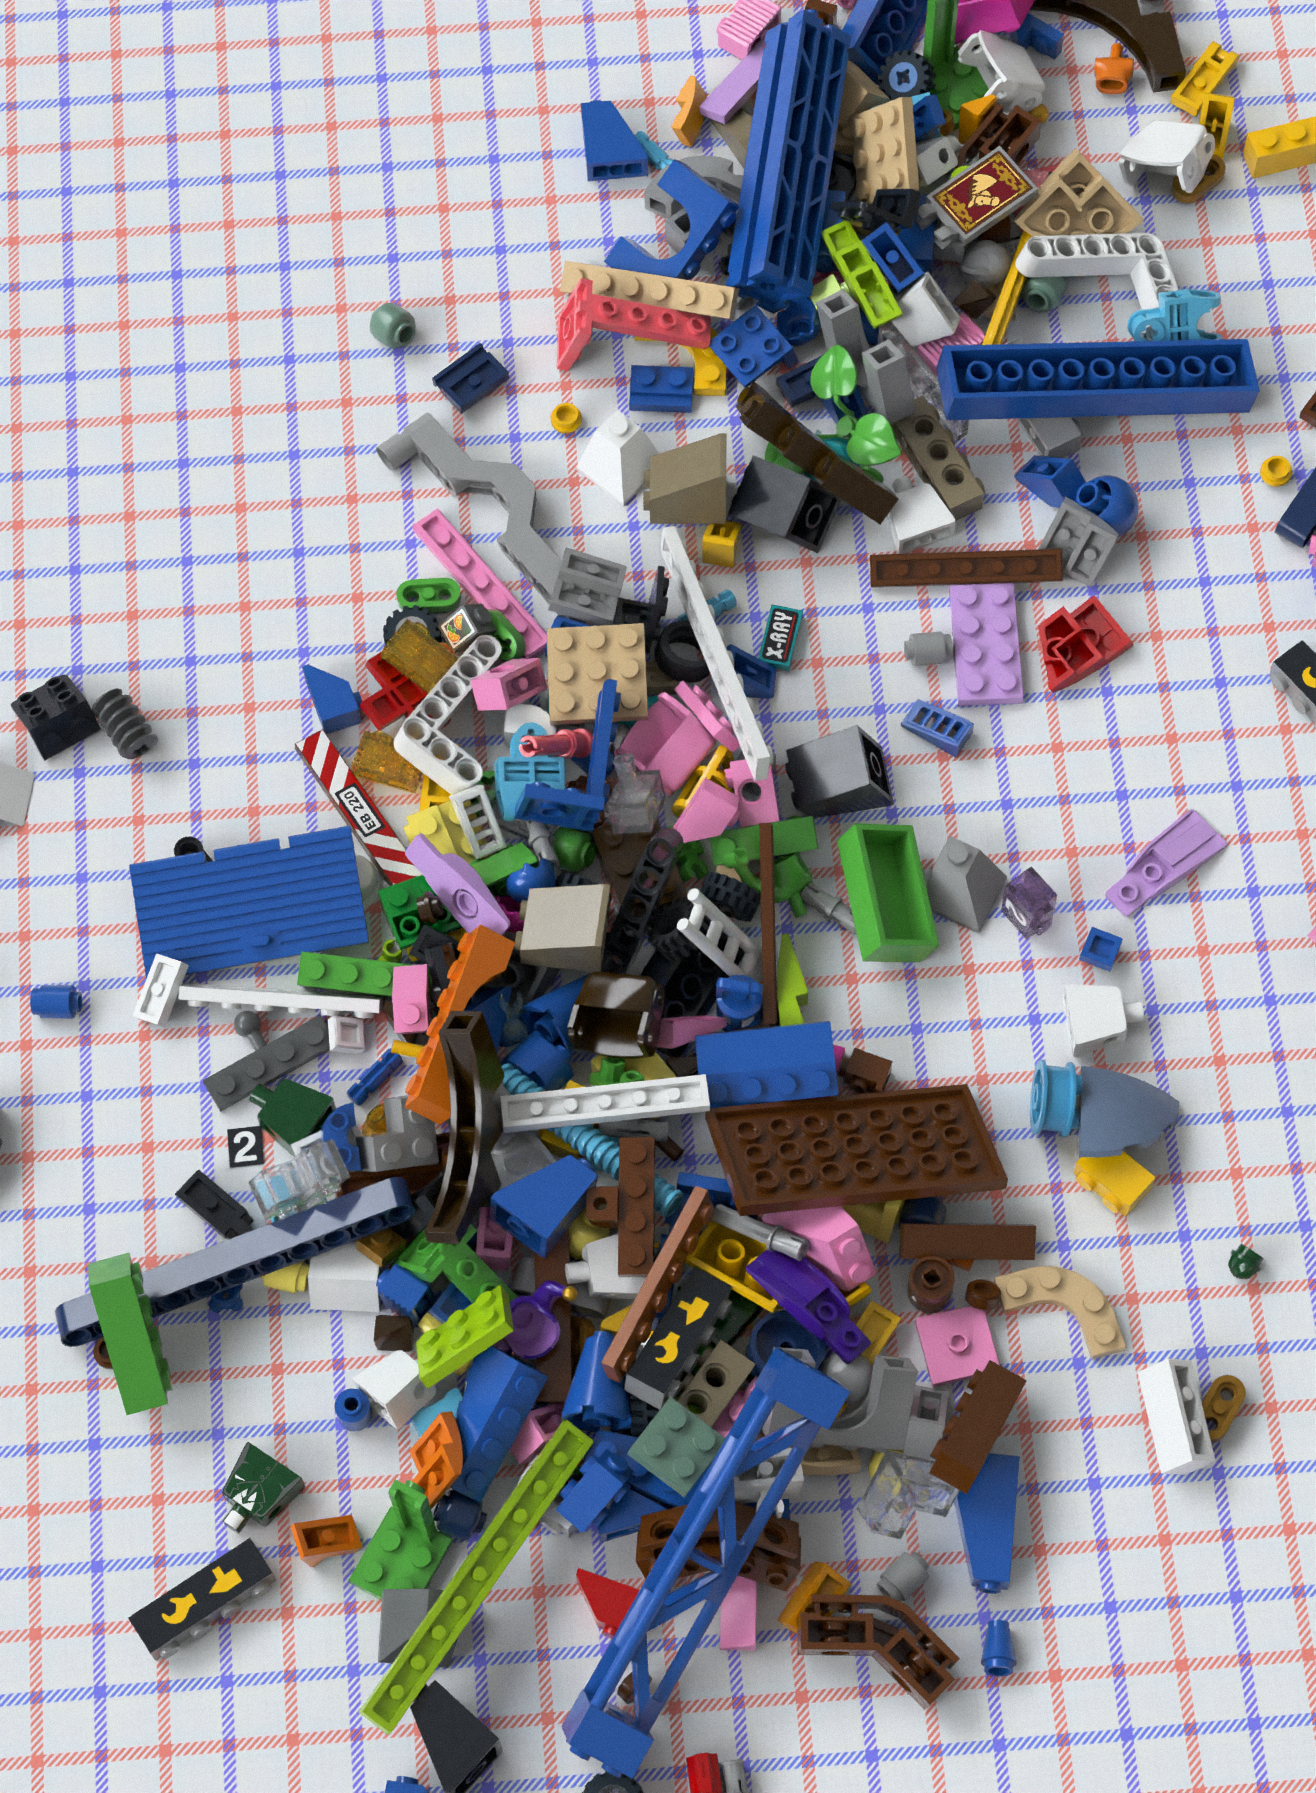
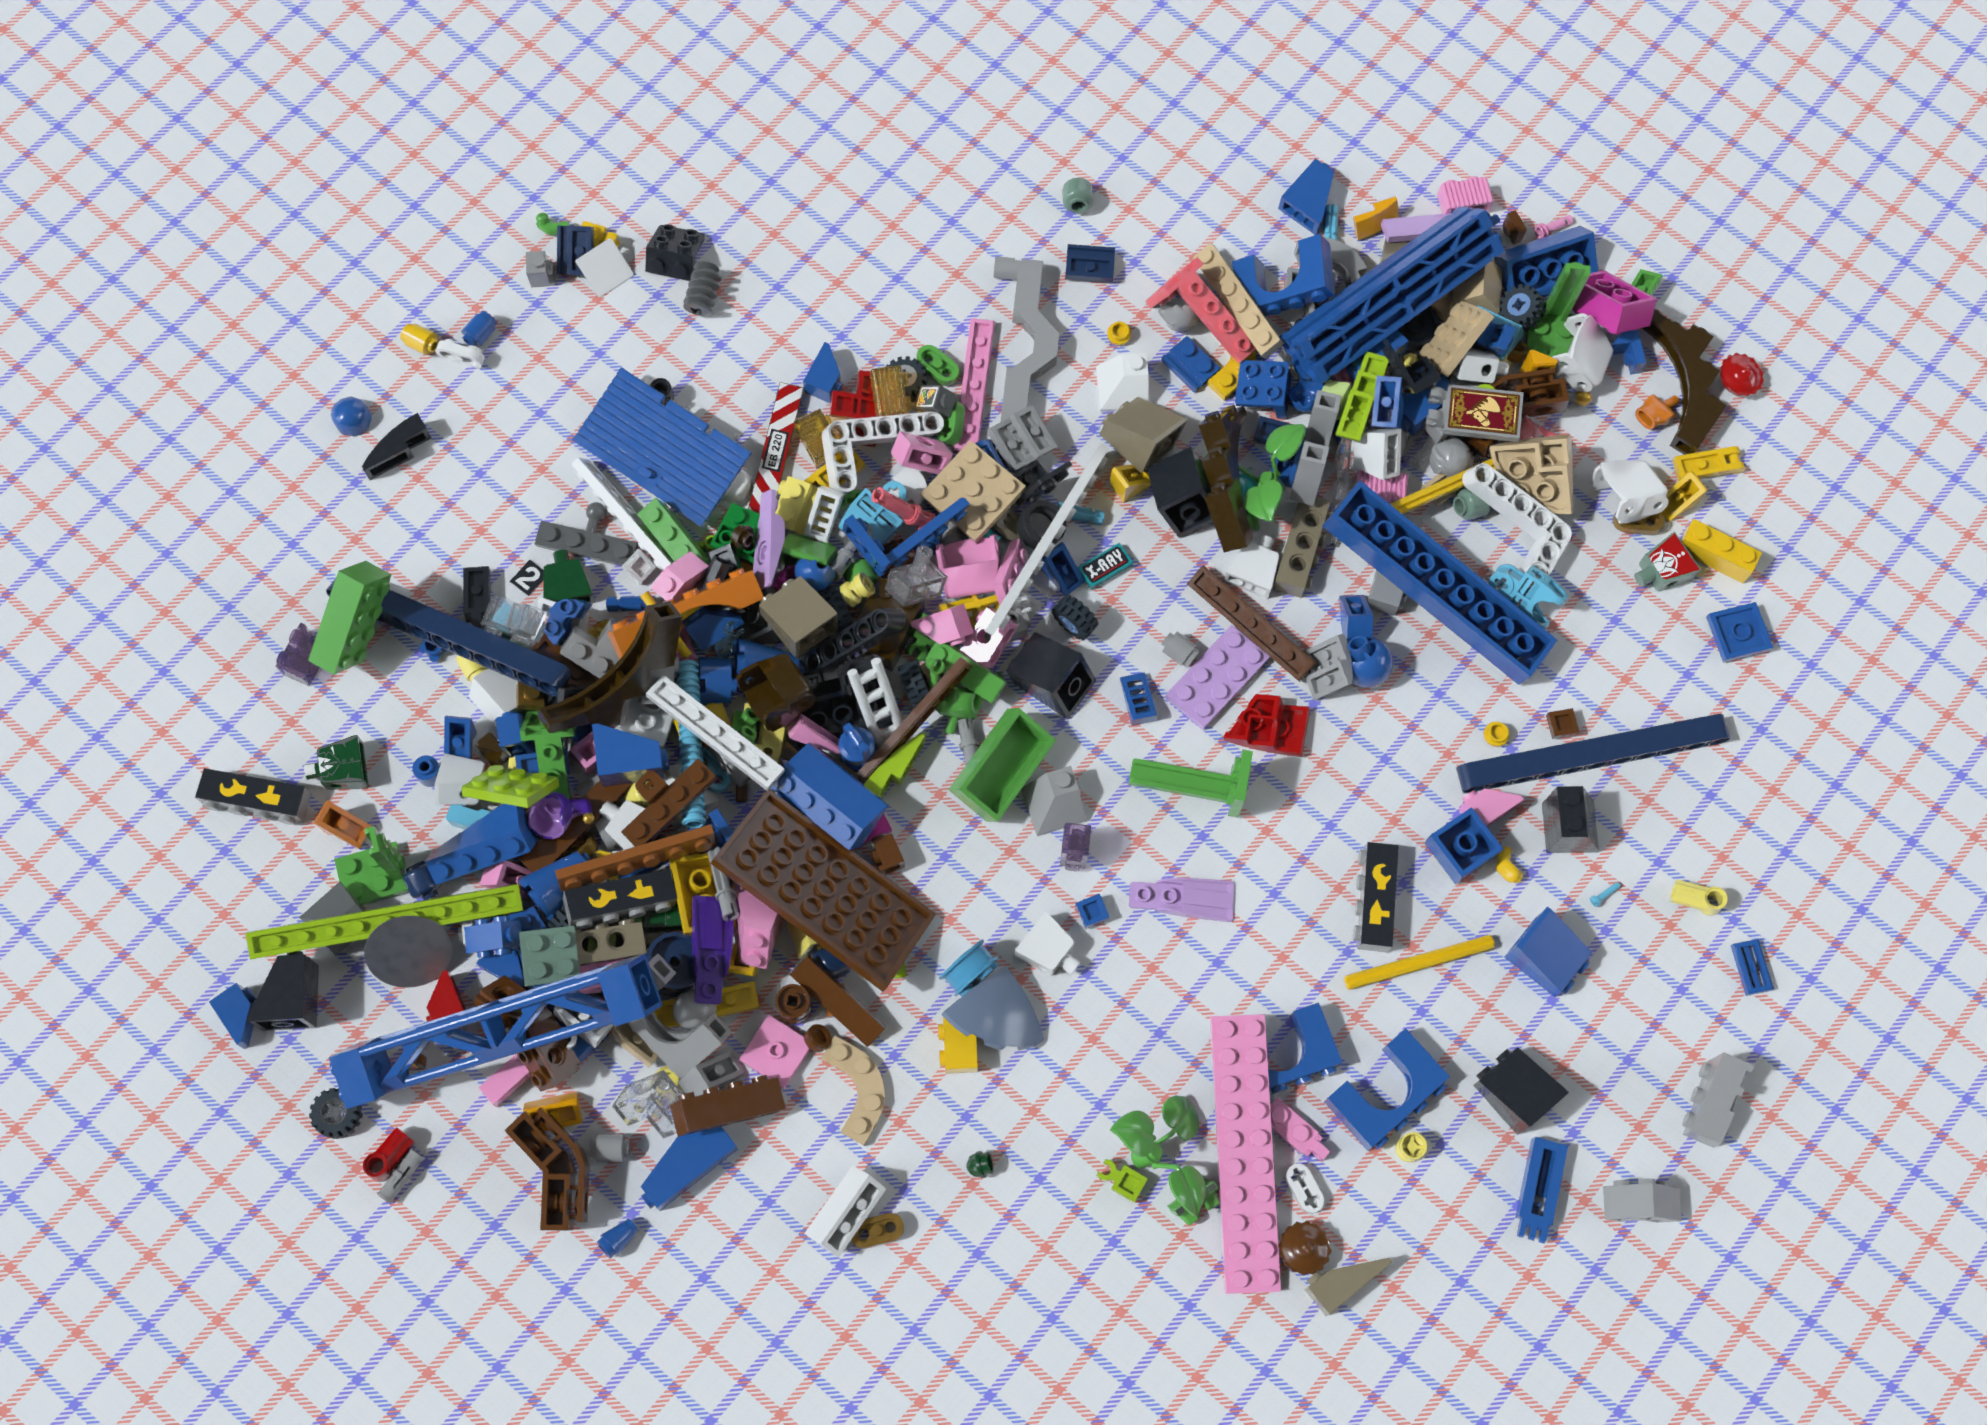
camera: 40 degrees right, 5 degrees up
blue brick [30,985,82,1019] -> none
white plate [132,954,189,1028] -> none
orange slope [409,1411,463,1509] -> none
dark brown slope [953,280,997,319] -> none
none -> clear purple slope [275,622,320,686]
none -> flat silver sticker [364,916,452,988]
none -> blue slope [444,716,477,759]
none -> light yellow wheel [840,572,875,607]
none -> black wheel [1051,595,1099,641]
none -> bright green bracket [1128,749,1253,818]
none -> light grey hair [1158,298,1200,331]
none -> torso [1634,532,1701,591]

